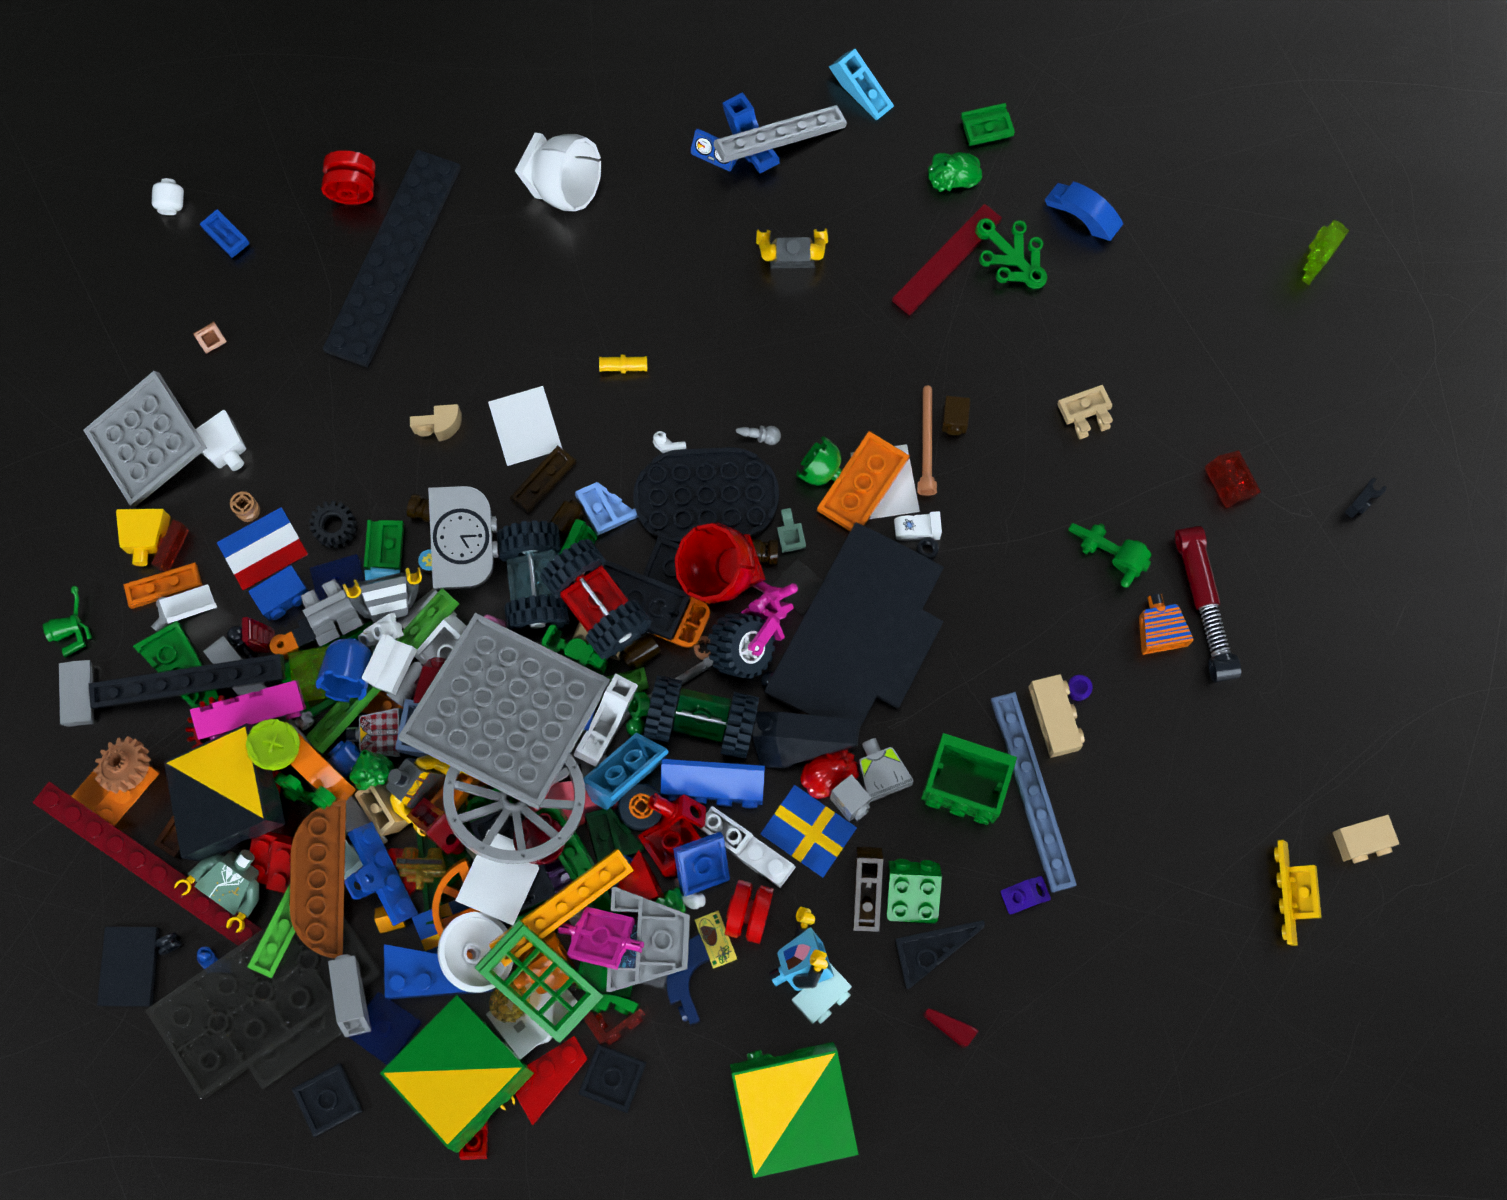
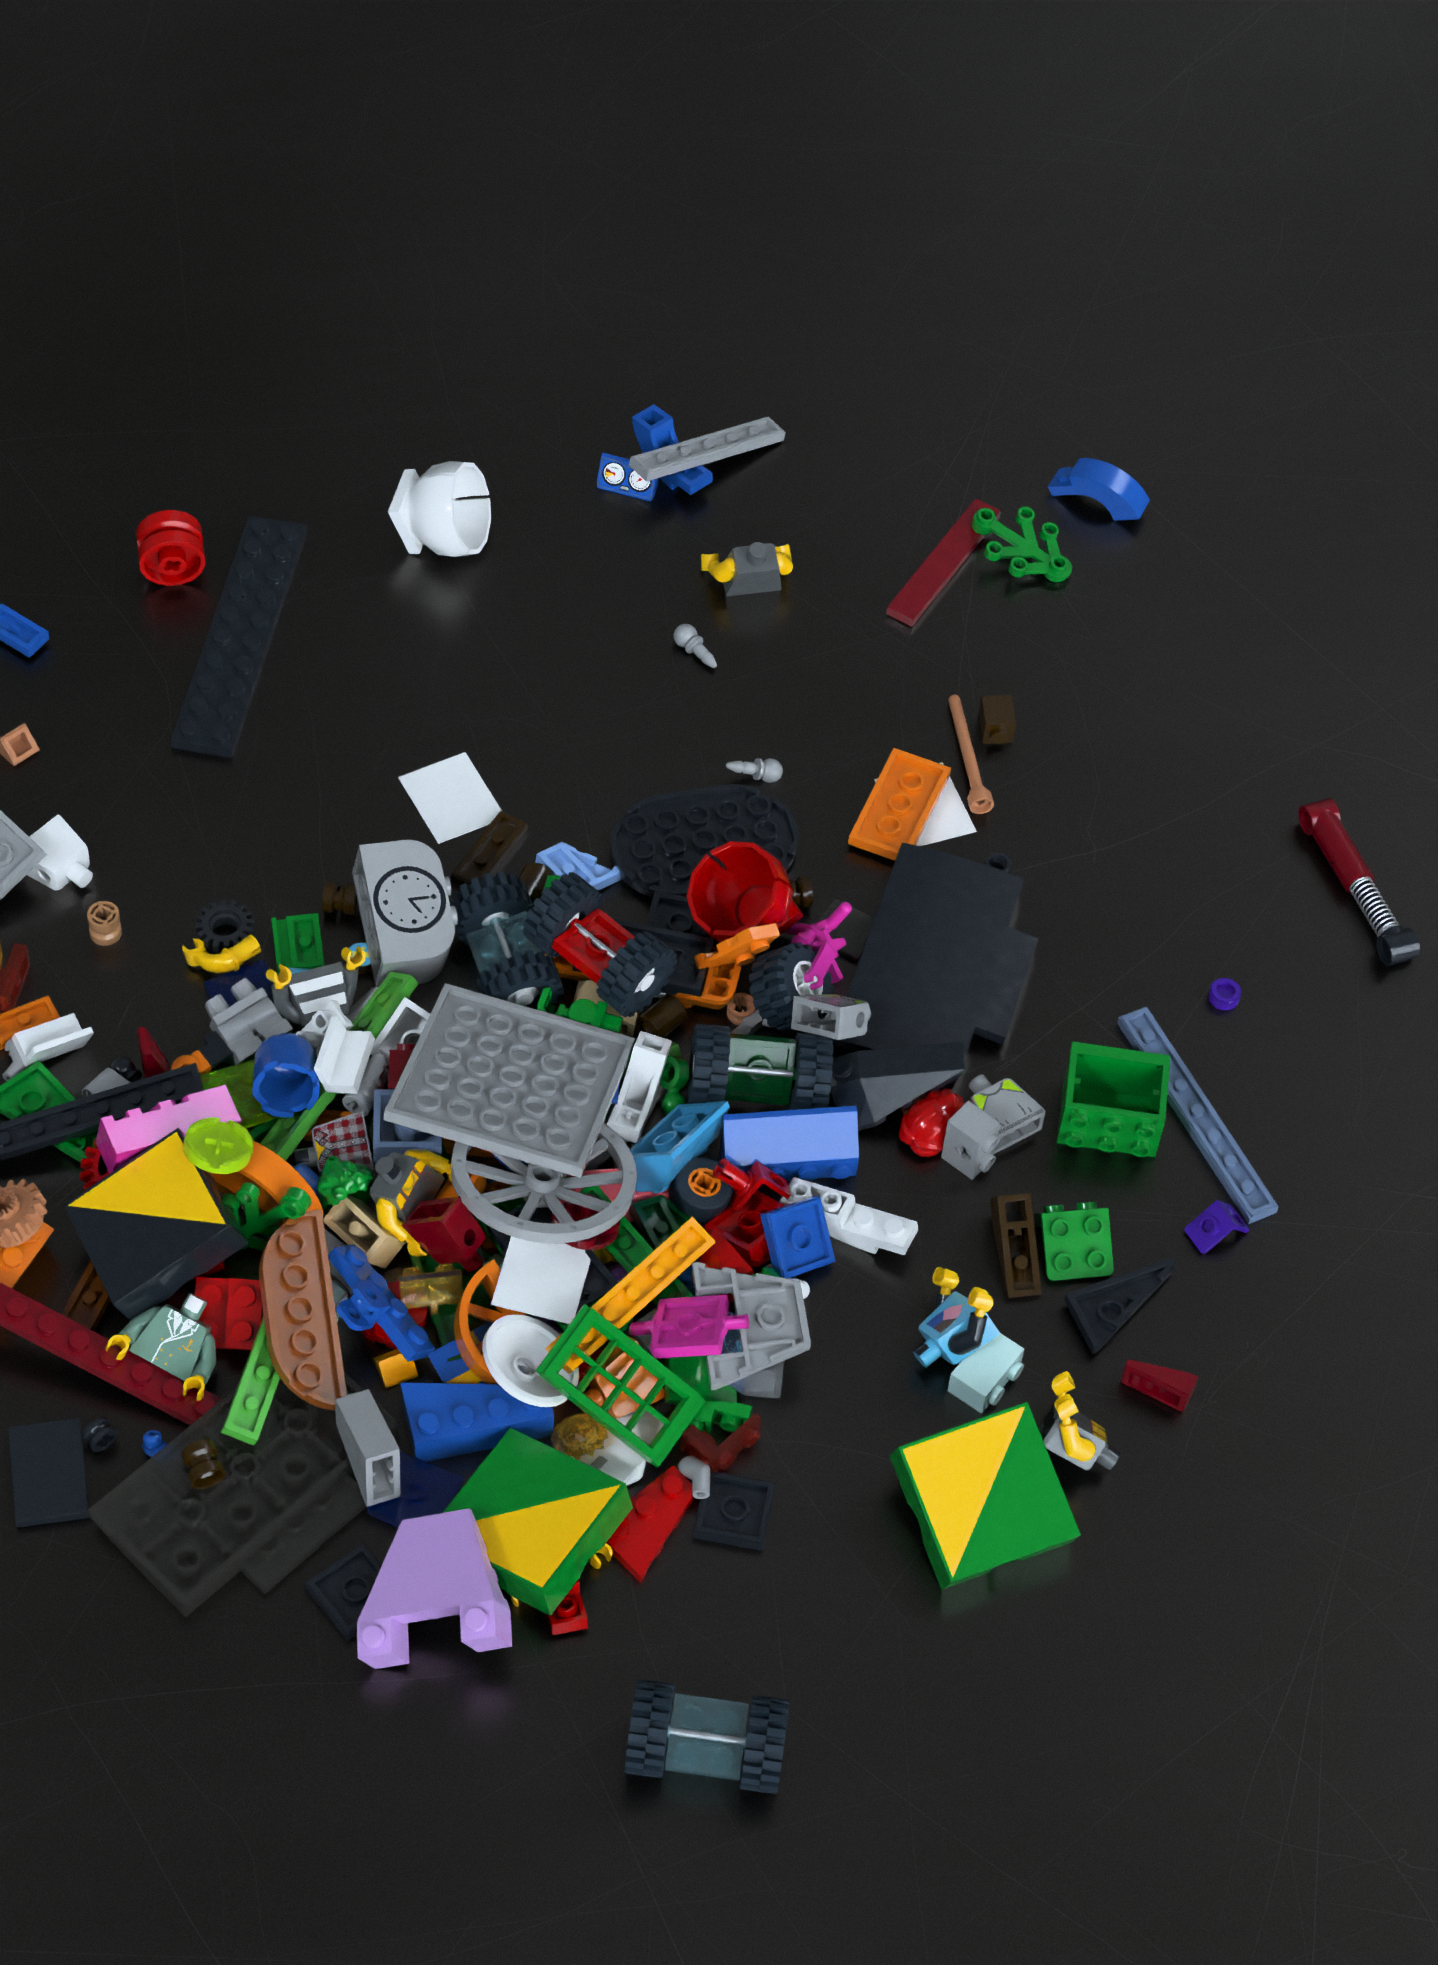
camera: 15 degrees left, 20 degrees down
sticker [217,507,308,590] -> none
blue brick [248,565,309,621] -> none
tan brick [410,404,462,441] -> none
yellow pin [599,355,647,374] -> none
white arm [653,431,686,453] -> none
dark blue arch [667,934,710,1025] -> none
light yellow tile [695,910,737,969] -> none
red wheel [724,880,774,944] -> none
blue sticker [761,785,857,878] -> none
sand green plate [777,508,806,553] -> none
green cylinder [796,436,842,486] -> none
medium azure slope [829,49,894,120] -> none
white leg [894,511,942,541] -> none
green hair [928,152,983,192] -> none
green plate [961,103,1015,146] -> none
tan brick [1029,674,1085,758] -> none
tan plate [1057,385,1113,440] -> none
green piece [1068,523,1152,588] -> none
orange torso [1139,594,1193,655] -> none
clear red bracket [1205,450,1261,508] -> none
clear neon green plate [1301,220,1349,285] -> none
none -> dark brown wheel [181,1439,226,1489]
none -> yellow piece [182,934,261,974]
none -> lavender wedge [357,1508,512,1669]
none -> light grey bar [673,624,717,668]
none -> light grey arm [678,1456,710,1499]
none -> orange wing [694,923,780,969]
none -> light grey torso [791,994,871,1040]
none -> torso [1038,1371,1120,1471]

